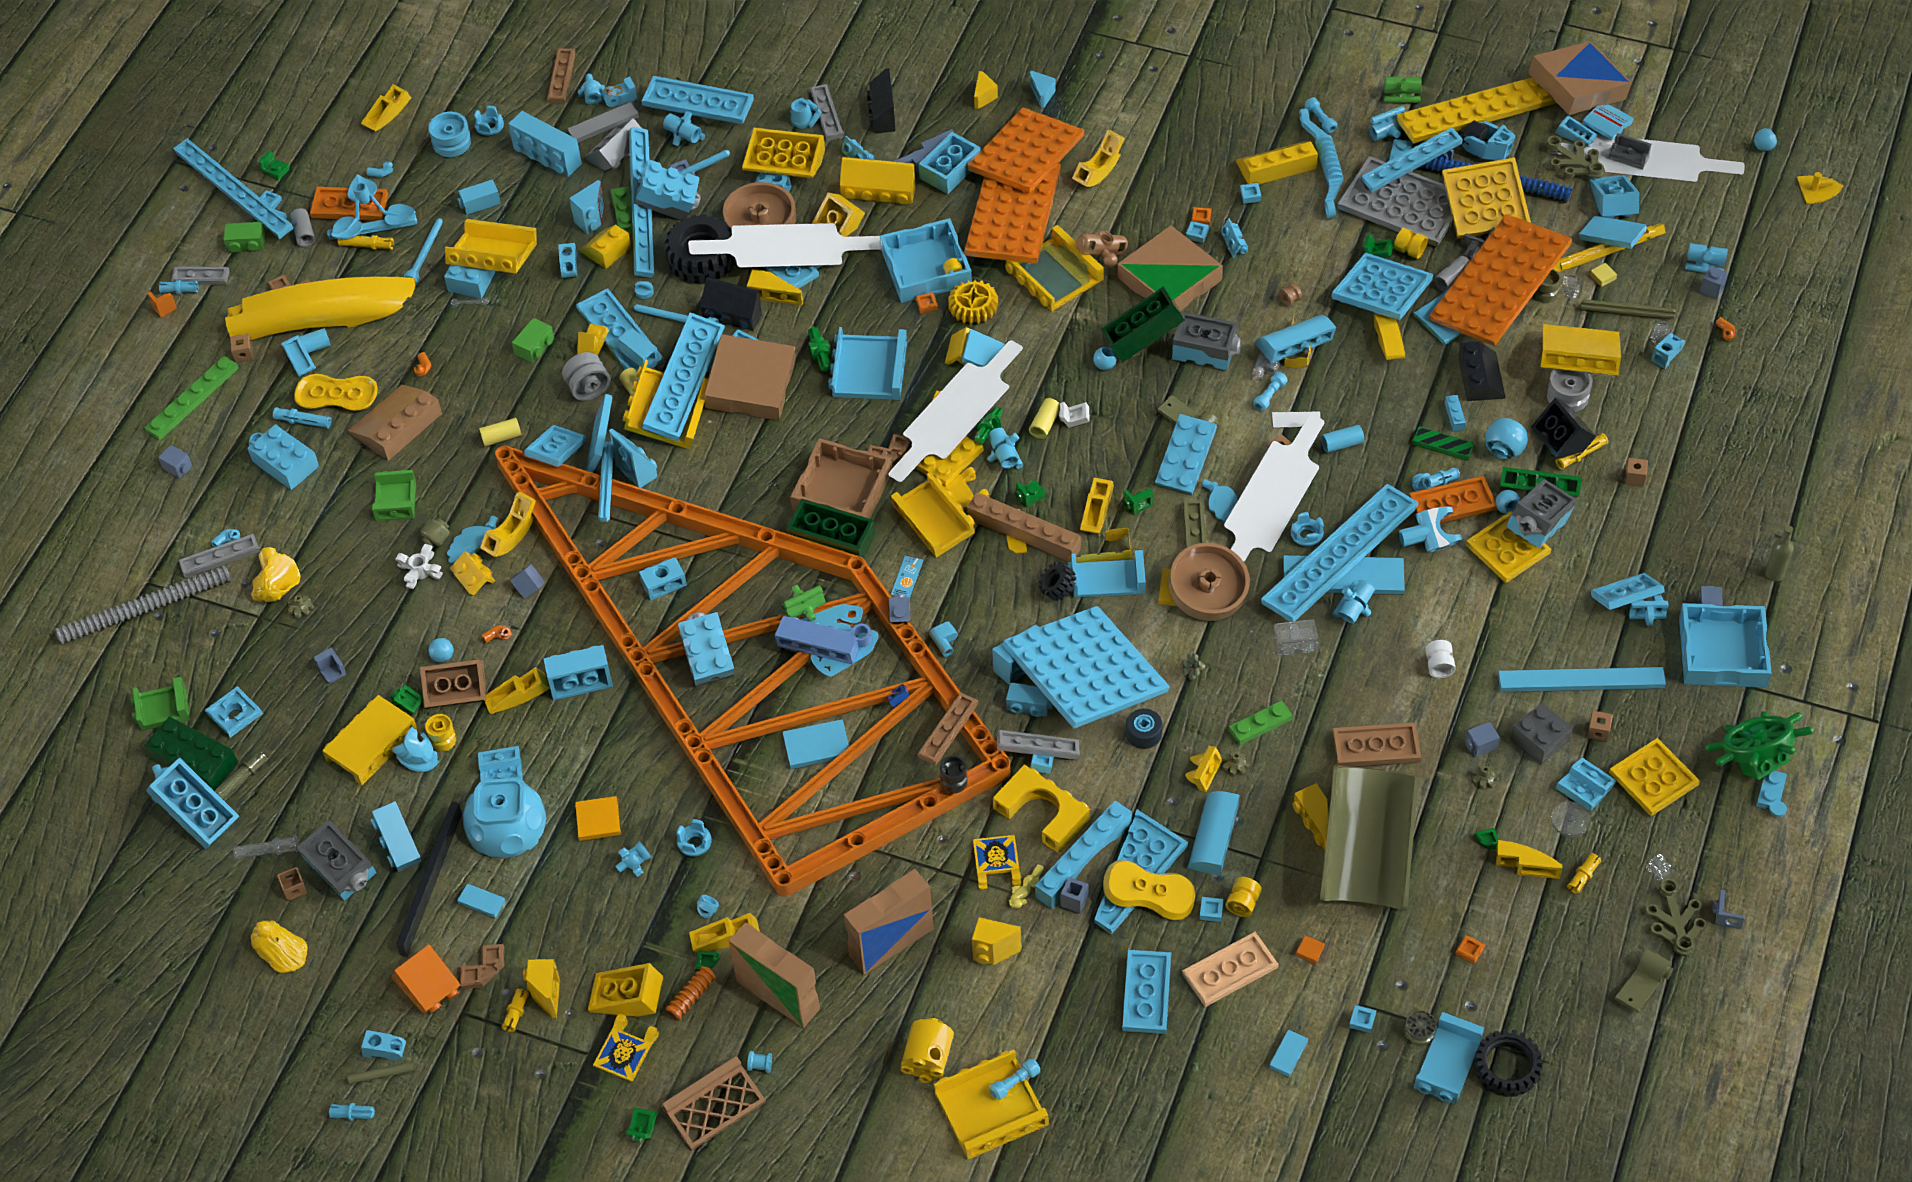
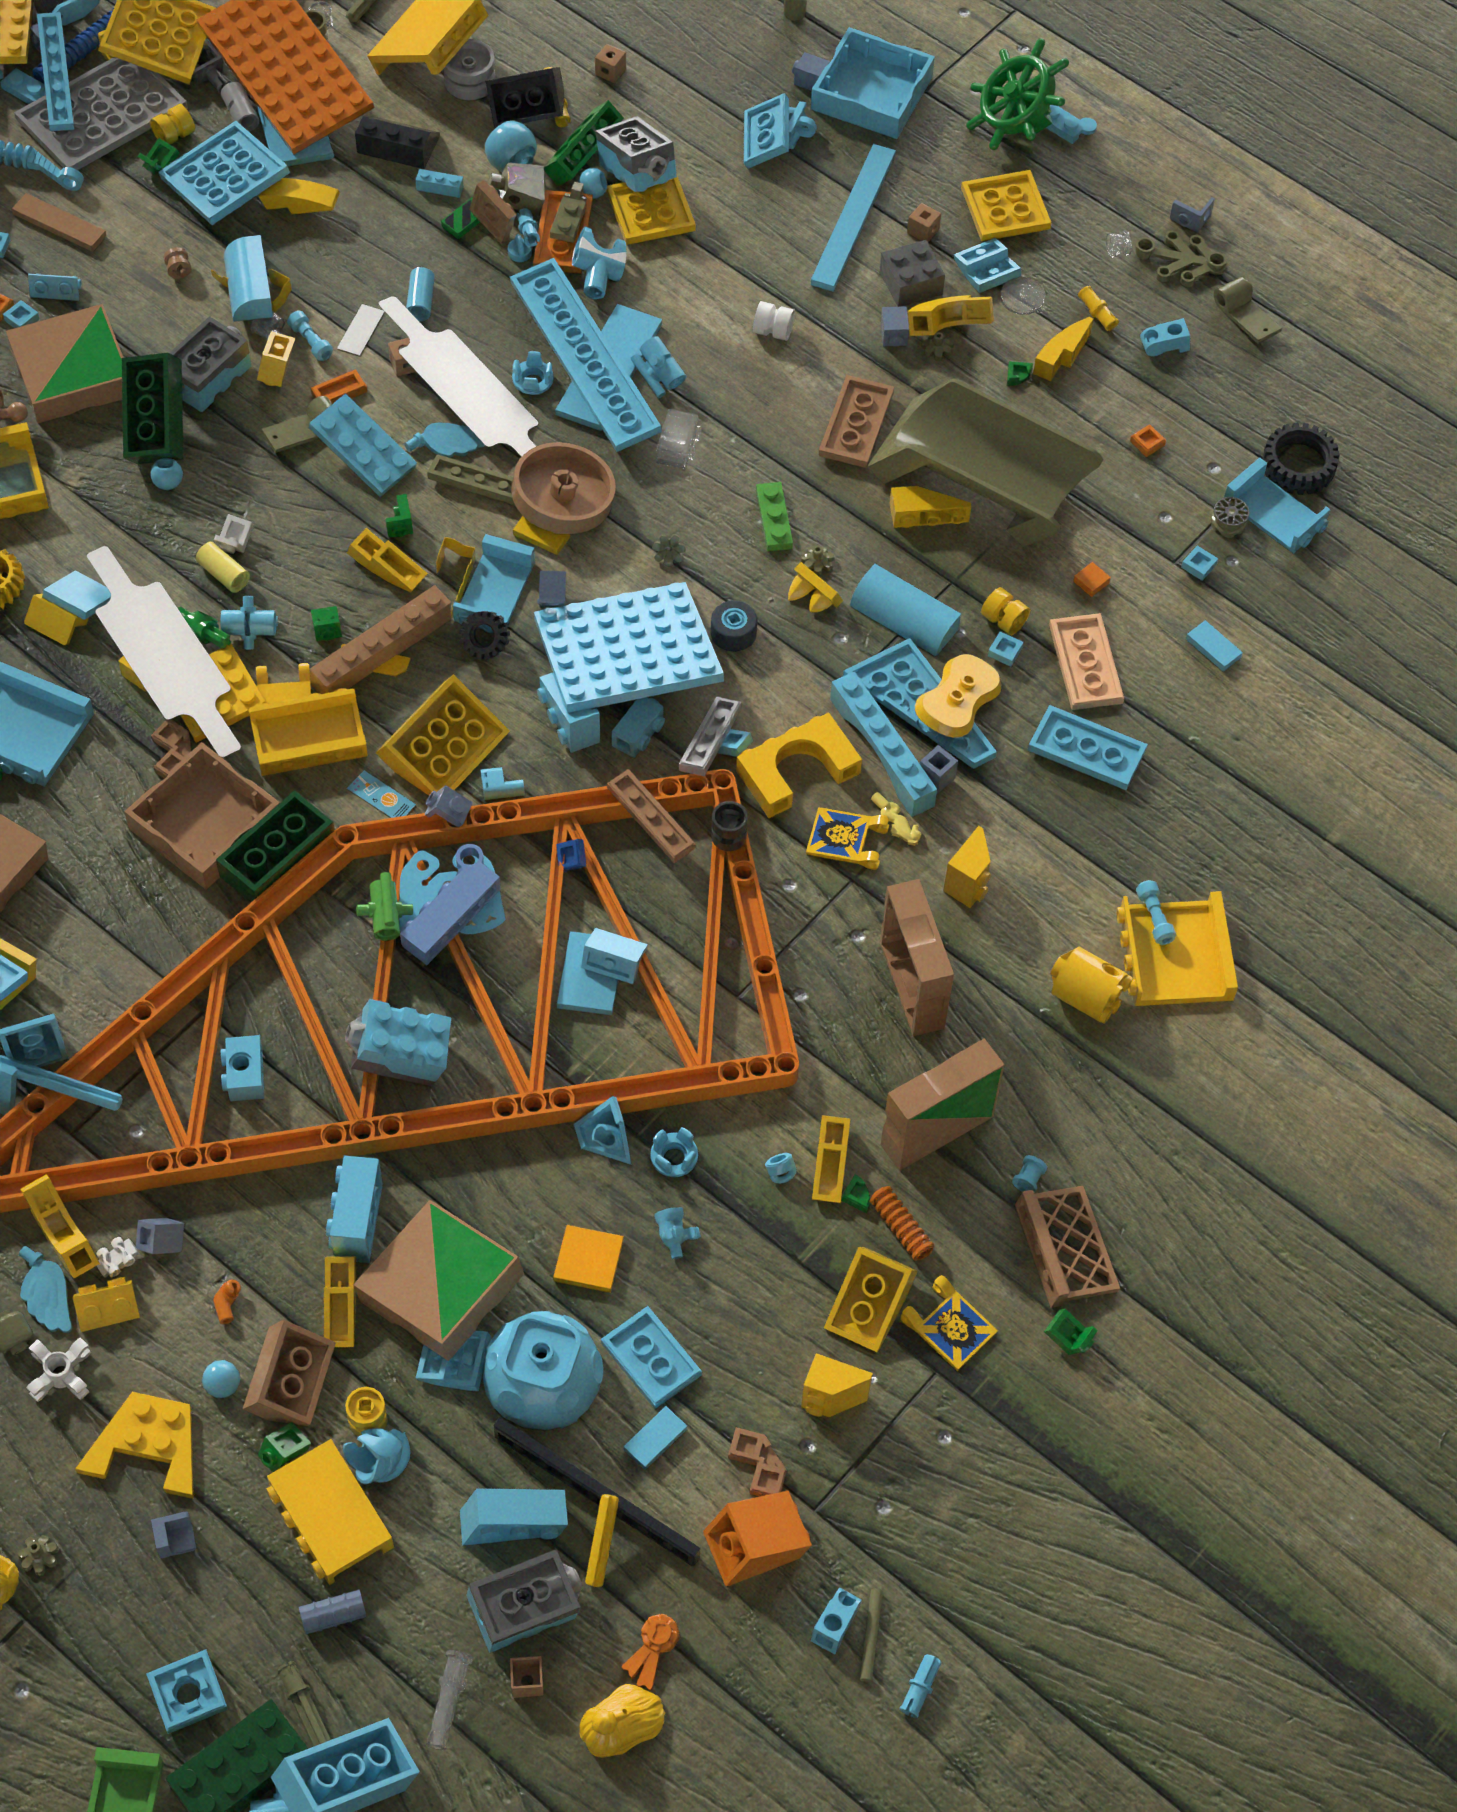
camera: 75 degrees left, 5 degrees up
yellow pin [502,988,529,1033] -> none
none -> medium nougat tile [12,193,107,252]
none -> yellow wing [75,1392,194,1499]
none -> white piece [96,1237,139,1278]
none -> yellow slope [257,331,295,387]
none -> sand blue axle [299,1590,366,1634]
none -> orange tile [311,369,367,404]
none -> medium nougat tile [353,1200,524,1361]
none -> yellow slope [376,674,510,795]
none -> medium nougat plate [469,179,516,244]
none -> olive torso [488,163,545,216]
none -> sand blue bracket [537,571,566,607]
none -> olive hinge [550,182,587,243]
none -> medium azure slope [574,1096,632,1165]
none -> medium azure panel [581,928,648,984]
none -> yellow axle [585,1494,619,1587]
none -> medium azure tile [601,1306,702,1409]
none -> orange piece [622,1614,680,1690]
none -> yellow arch [908,295,994,336]
none -> medium azure leg [1140,318,1190,356]

